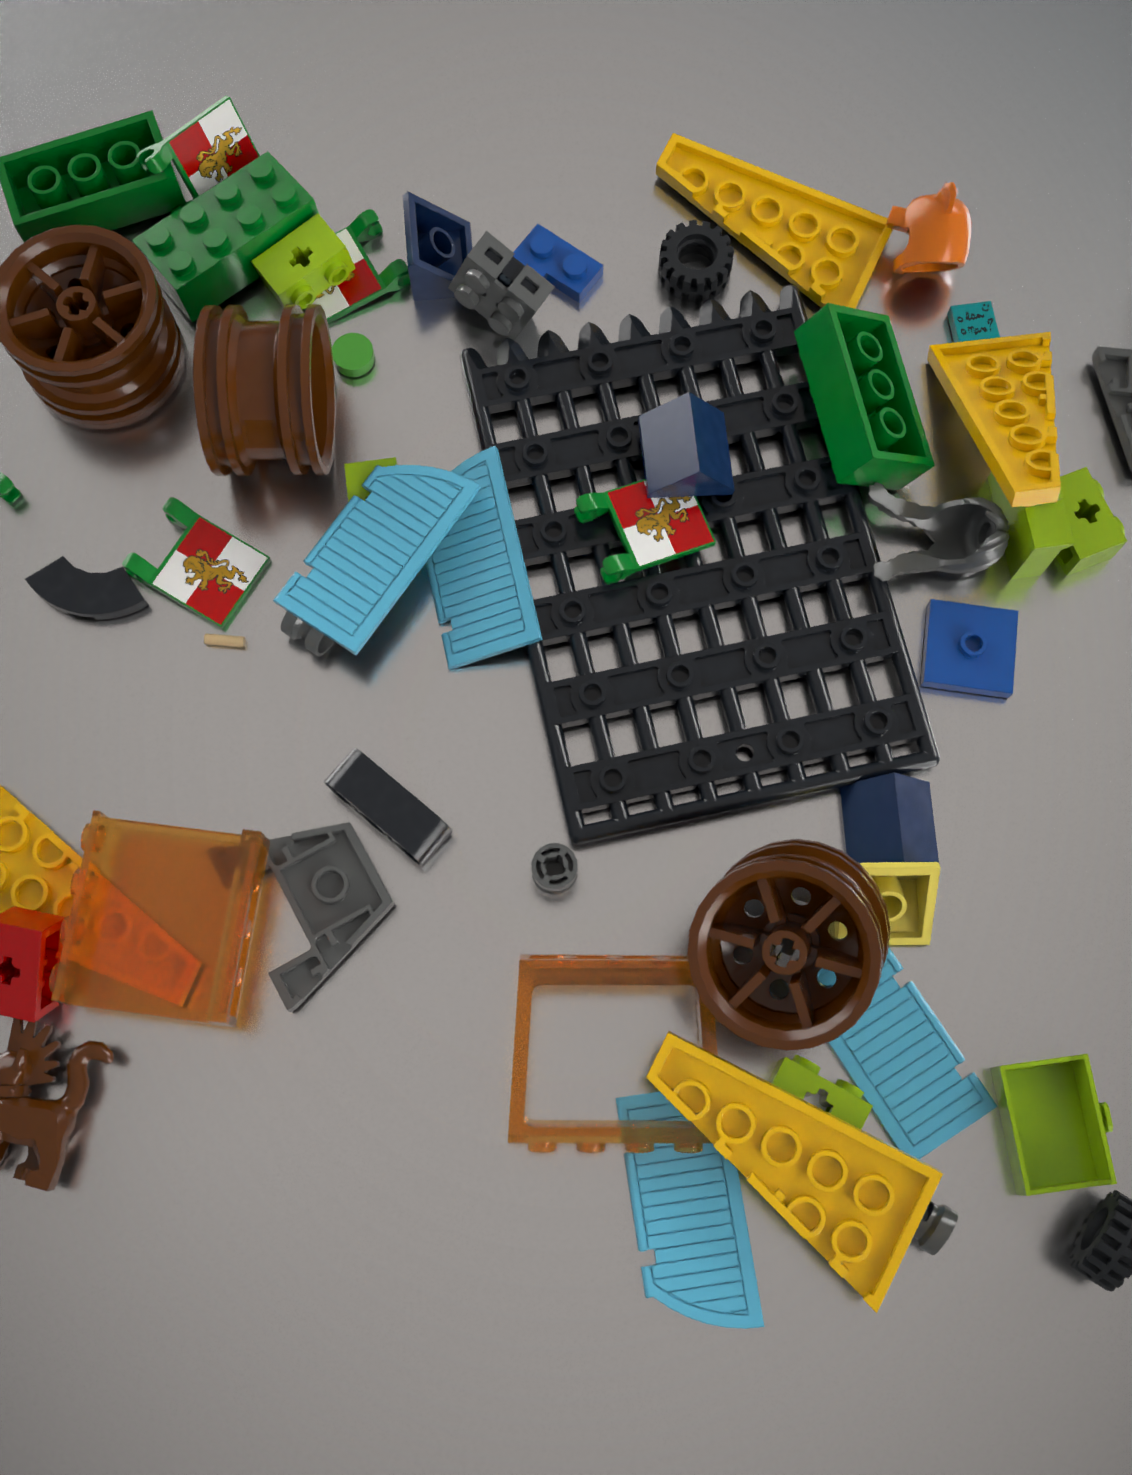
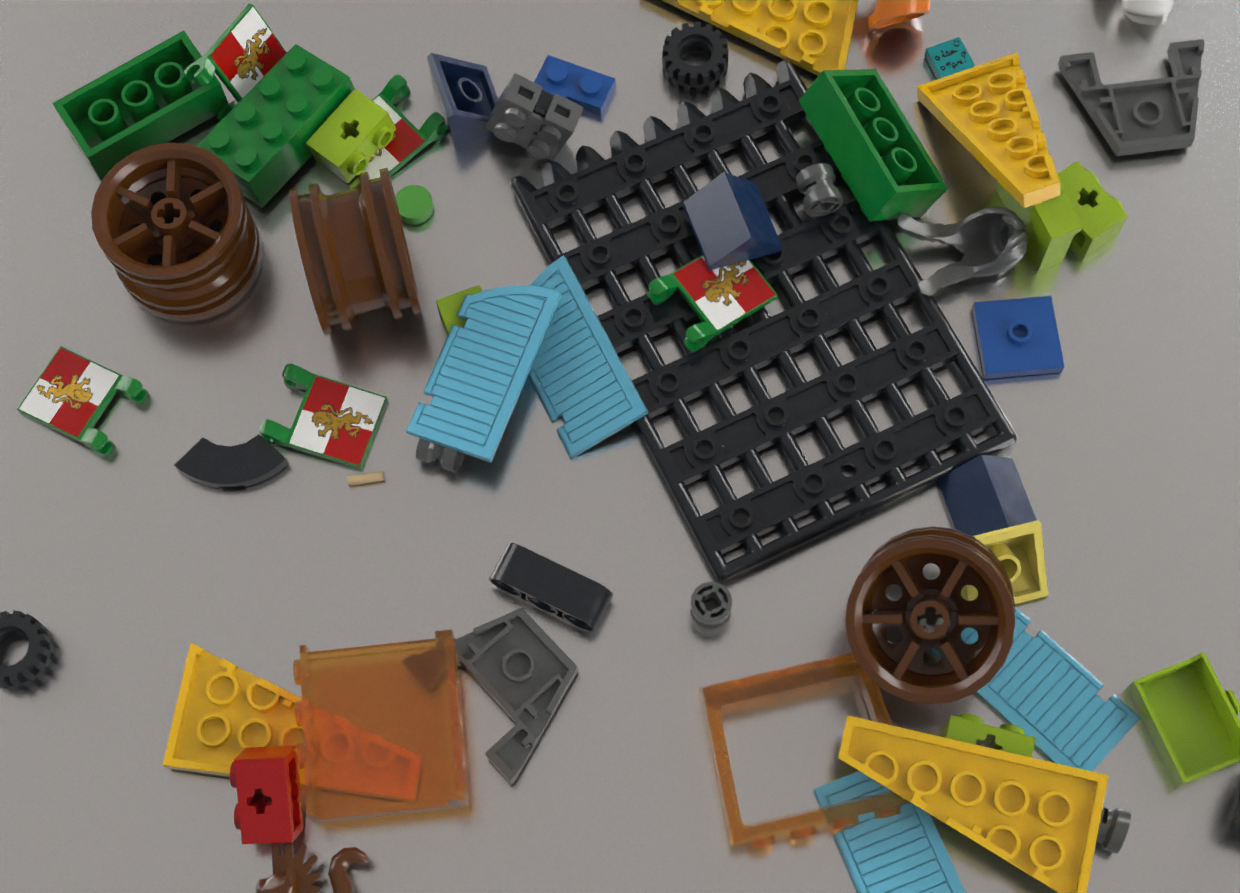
camera: 10 degrees left, 5 degrees down
none -> dark grey wheel [796,163,843,217]

